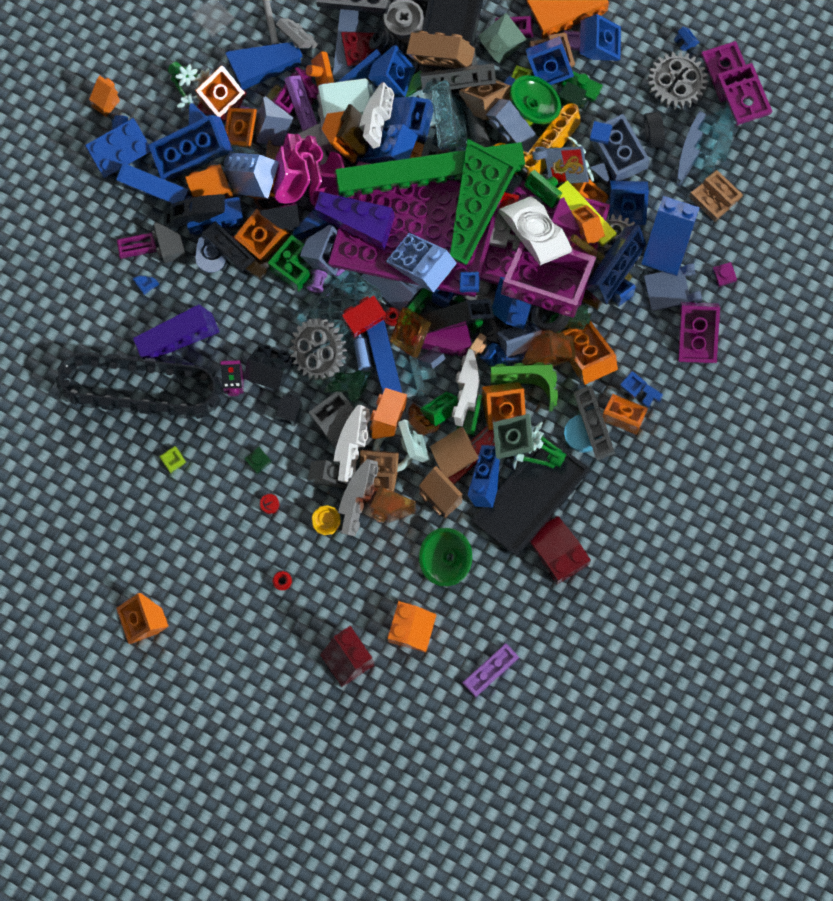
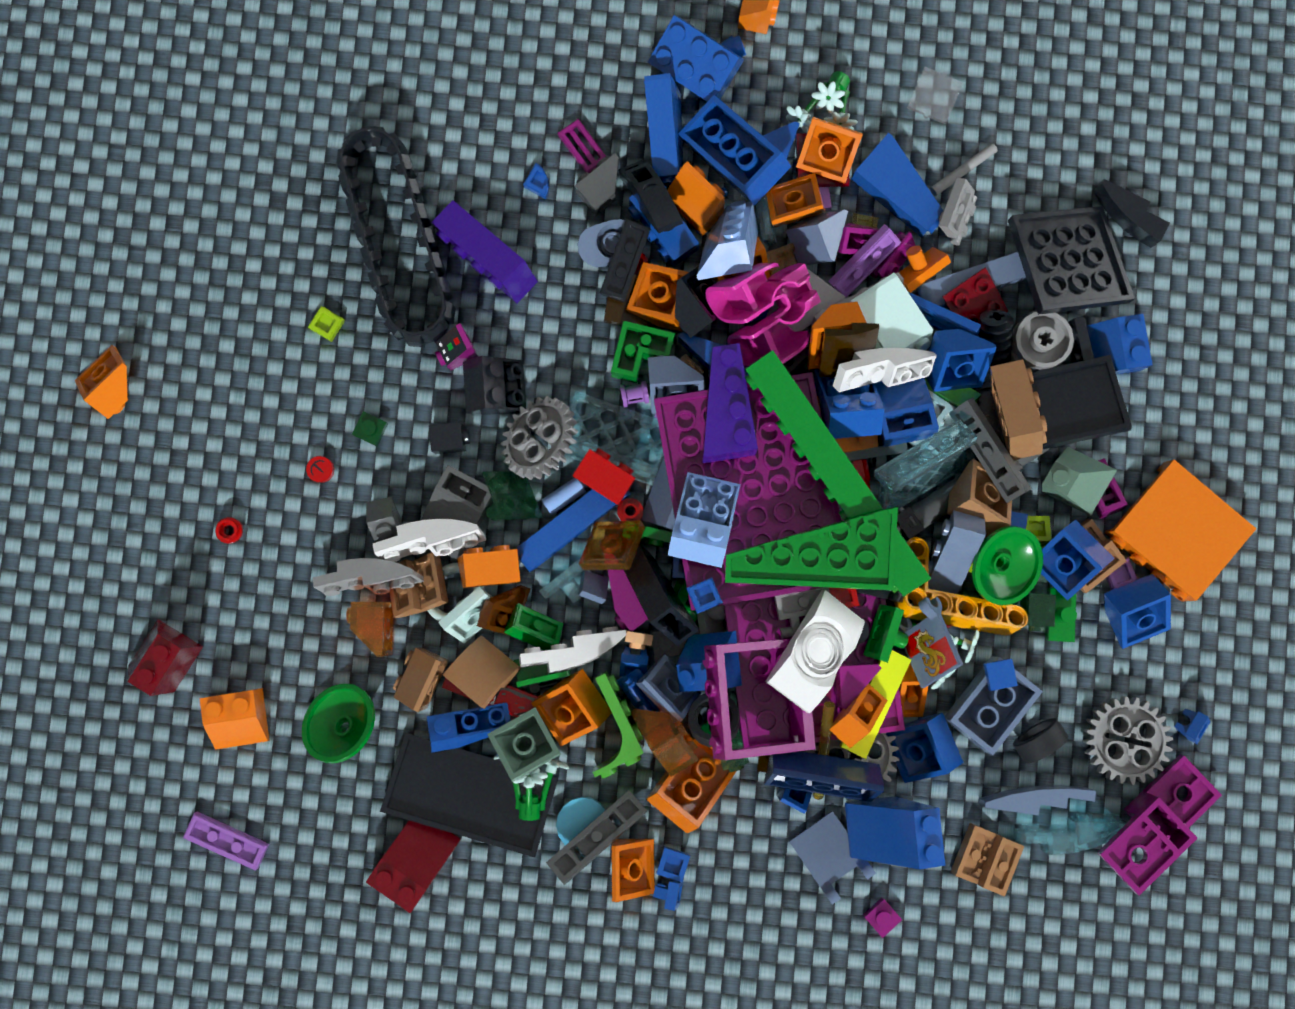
camera: 60 degrees right, 10 degrees up
yellow hair [312,505,341,535] -> none
sand blue slope [590,163,609,181] -> none
magenta slope [679,302,720,363] -> none

